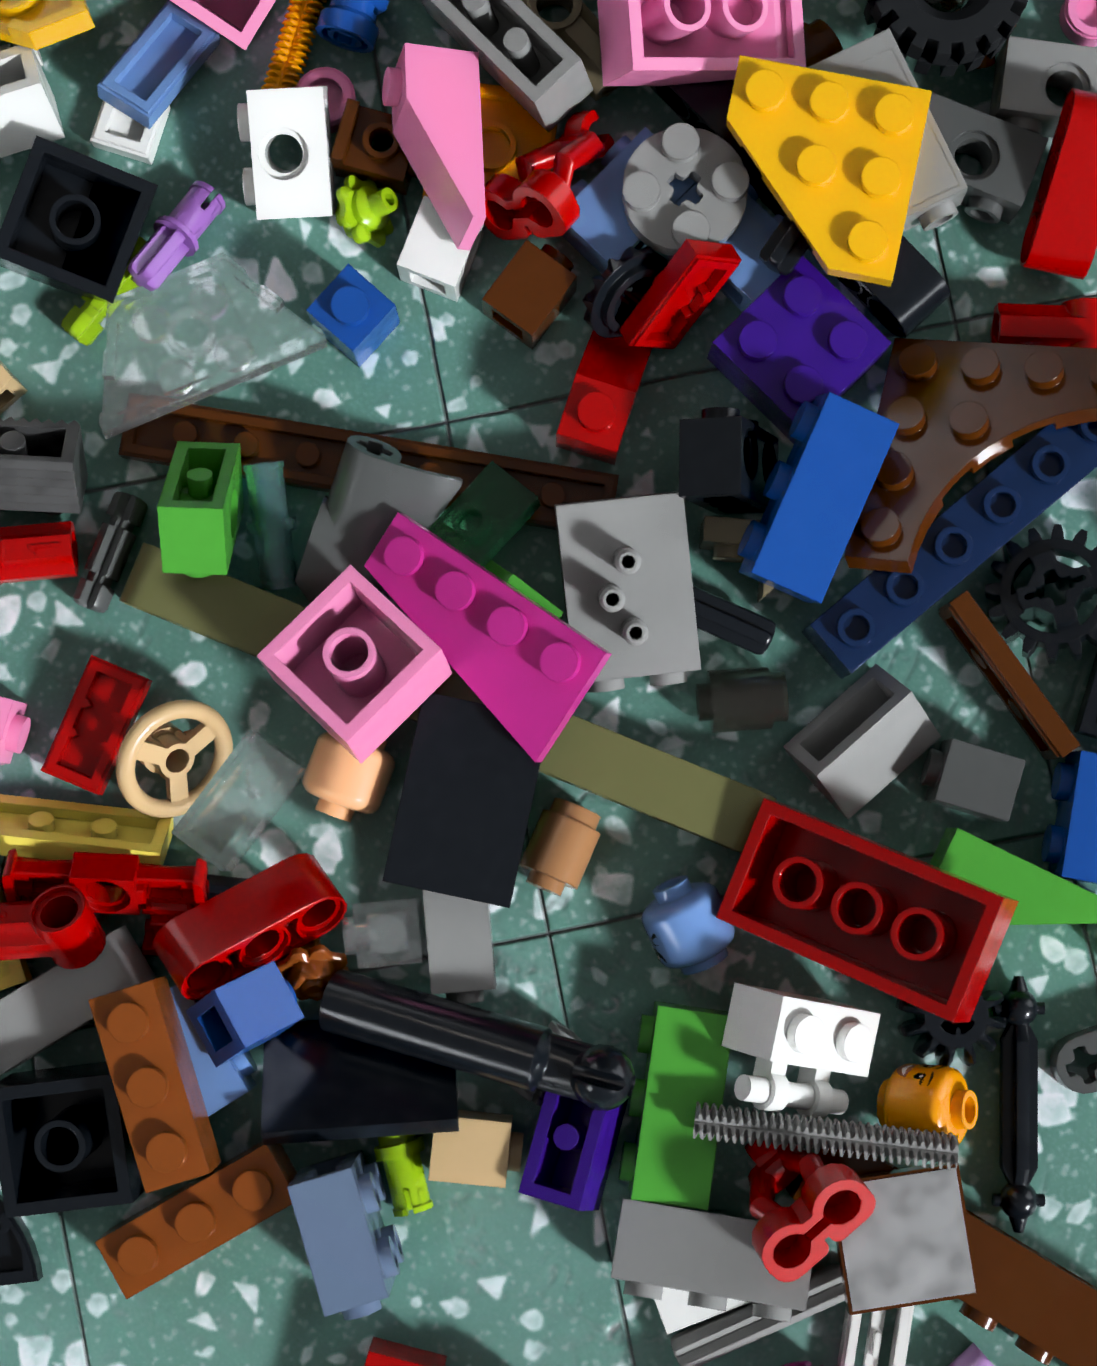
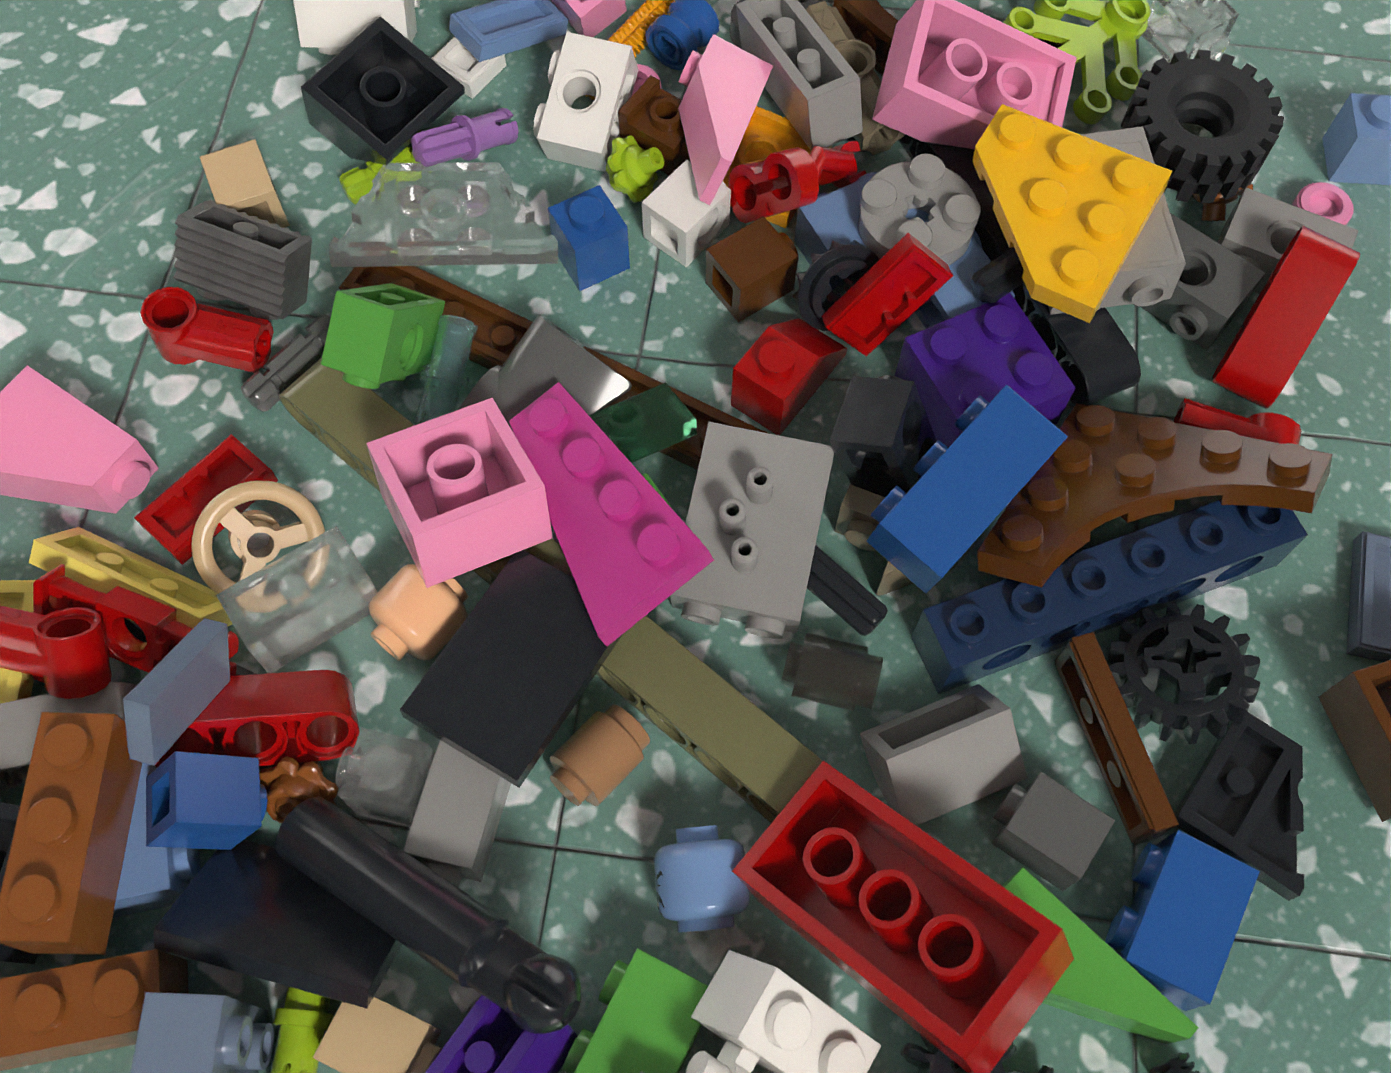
camera: 20 degrees right, 20 degrees down
none -> sand blue tile [123,618,230,765]

